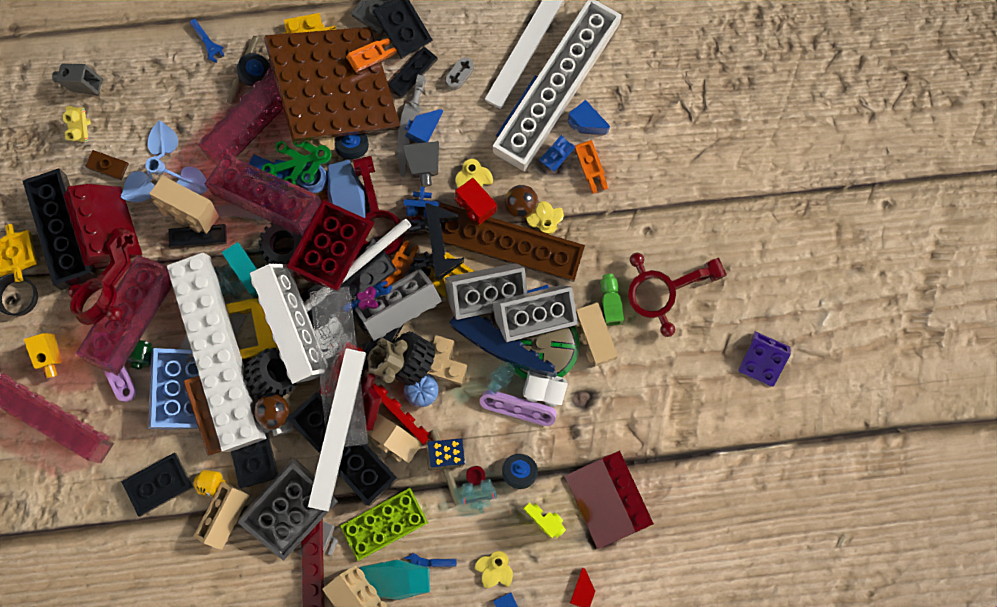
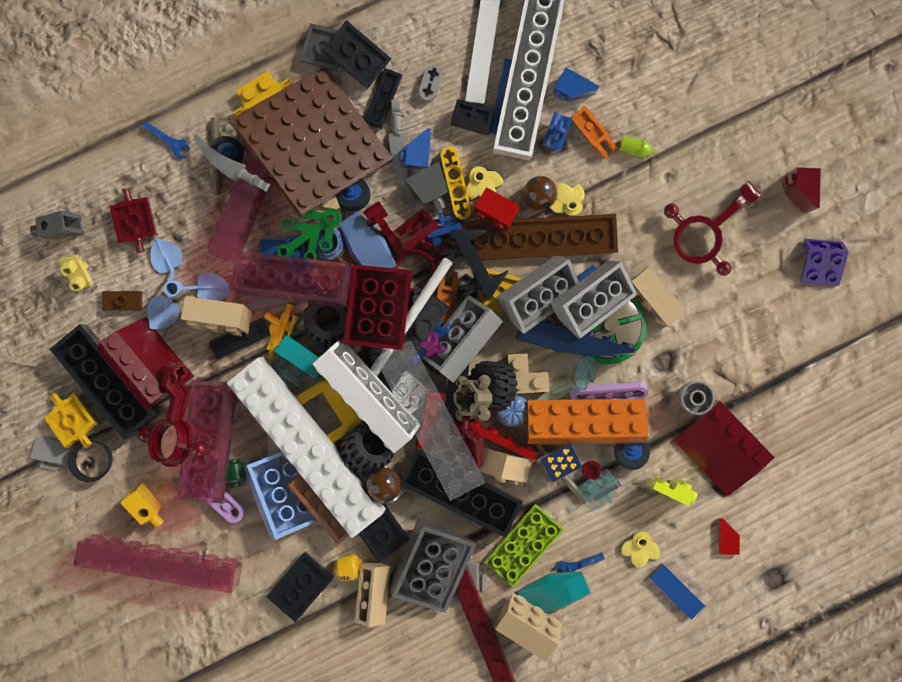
camera: 20 degrees left, 10 degrees up
white tile [308,348,366,511] -> none
orange hinge [346,38,397,72] -> none
white brick [523,371,568,407] -> none
bright green piece [600,274,624,326] -> none
none -> dark red plate [109,188,158,254]
none -> light grey sword [194,134,270,192]
none -> yellow piece [264,303,300,360]
none -> dark red tile [392,208,439,251]
none -> yellow beam [441,147,471,221]
none -> black hinge [451,99,494,136]
none -> orange brick [527,399,648,445]
none -> lime piece [619,135,656,159]
none -> light grey piece [679,381,715,415]
none -> dark red slope [782,167,821,213]

